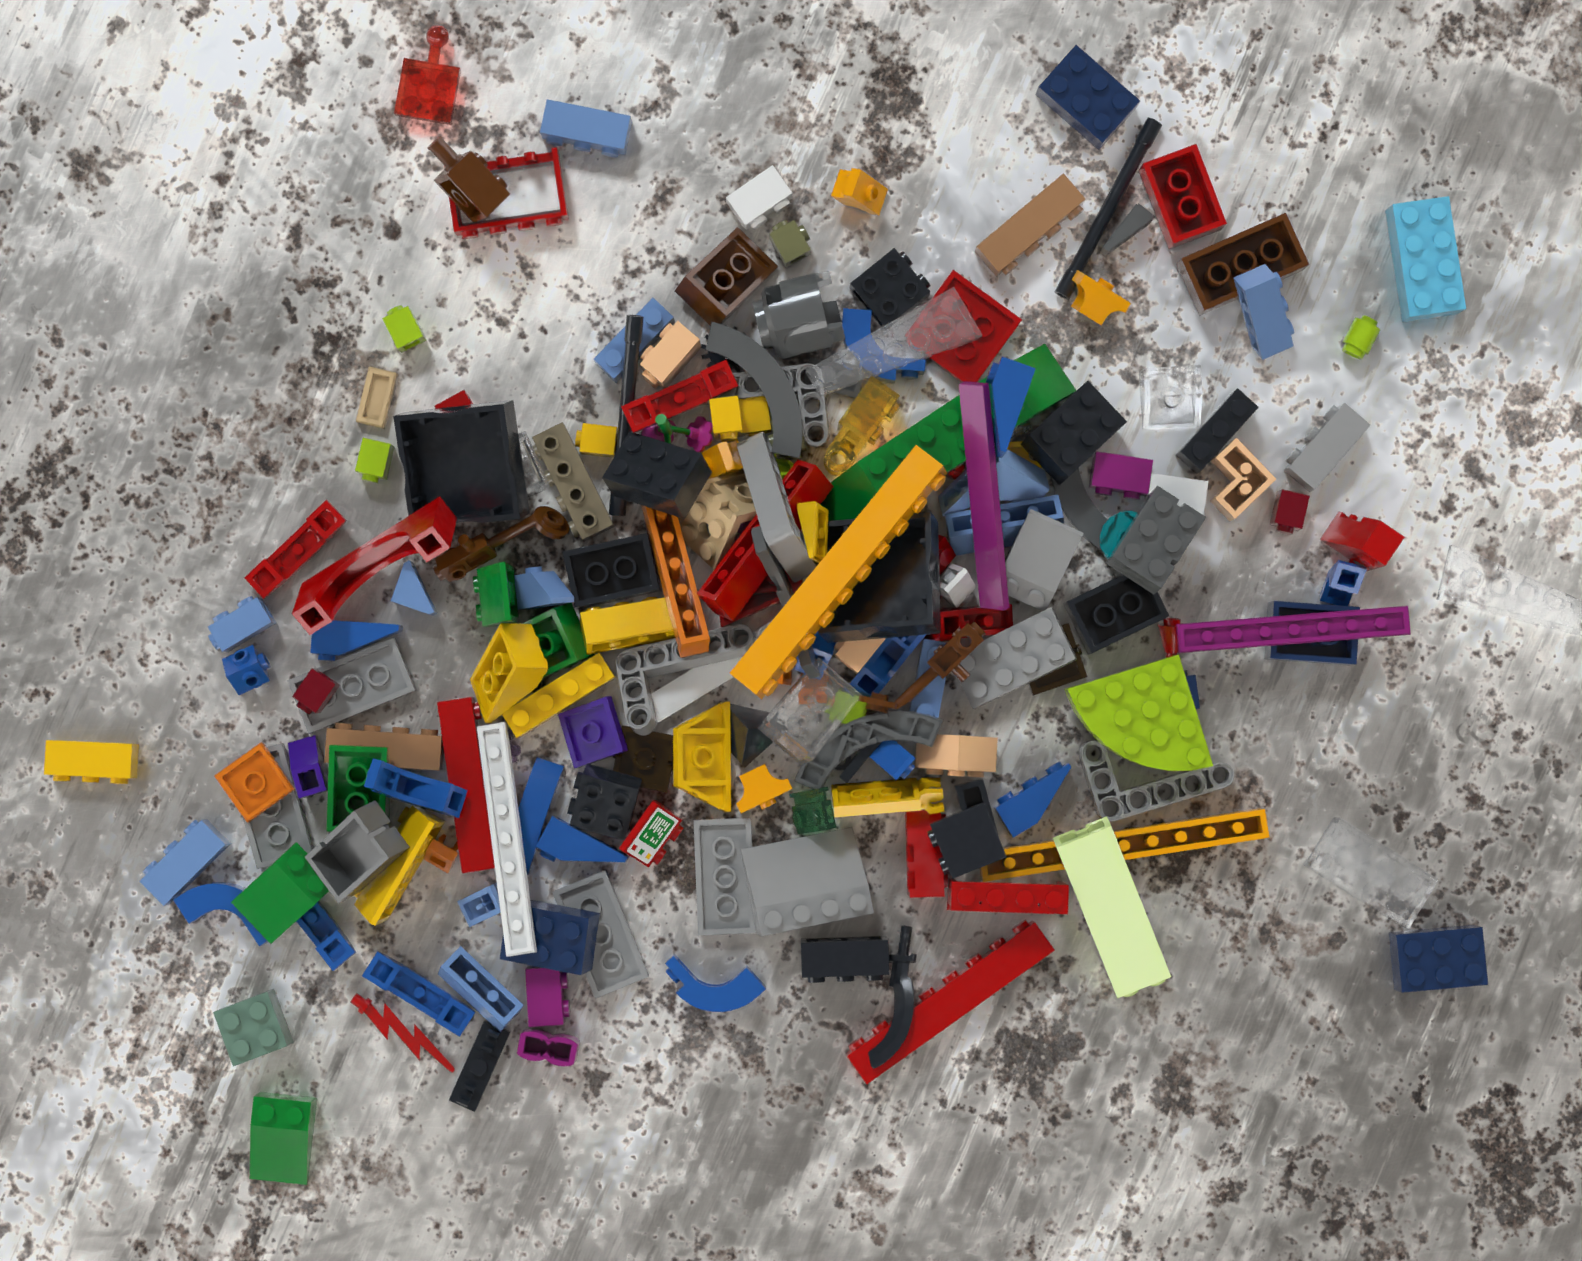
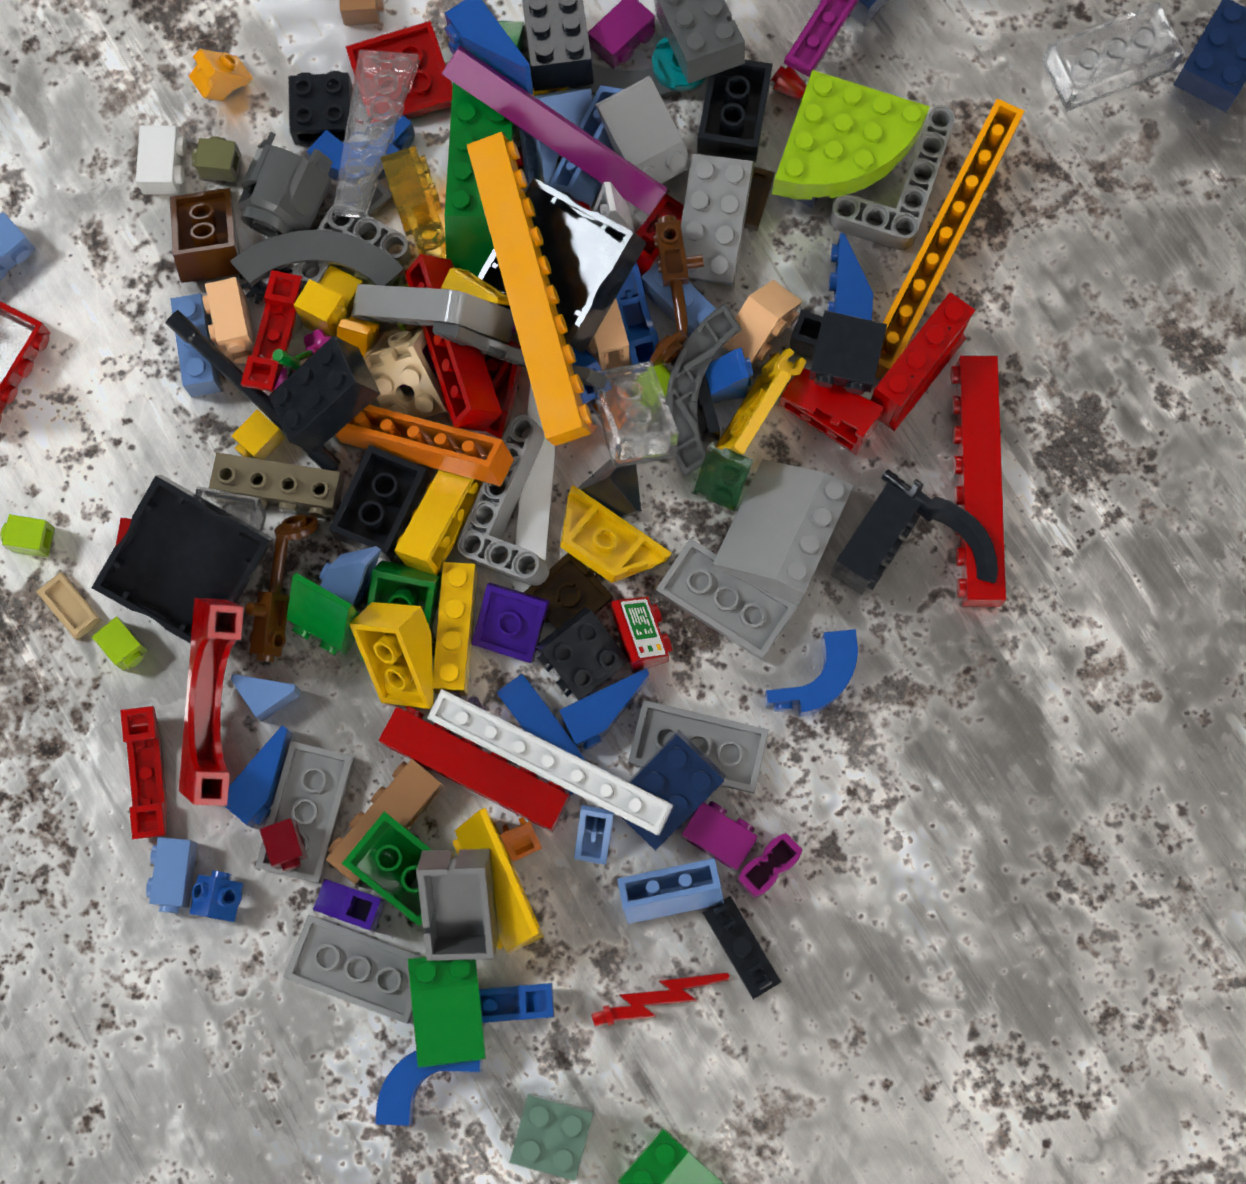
camera: 50 degrees left, 10 degrees down
yellow brick [44,740,139,784] -> none
medium blue brick [139,819,231,906] -> none
orange tile [214,742,296,823] -> none
blue slope [362,951,475,1037] -> none
blue arch [364,759,468,818] -> none
light orange brick [736,764,793,813] -> none
yellowish green brick [1053,816,1171,998] -> none

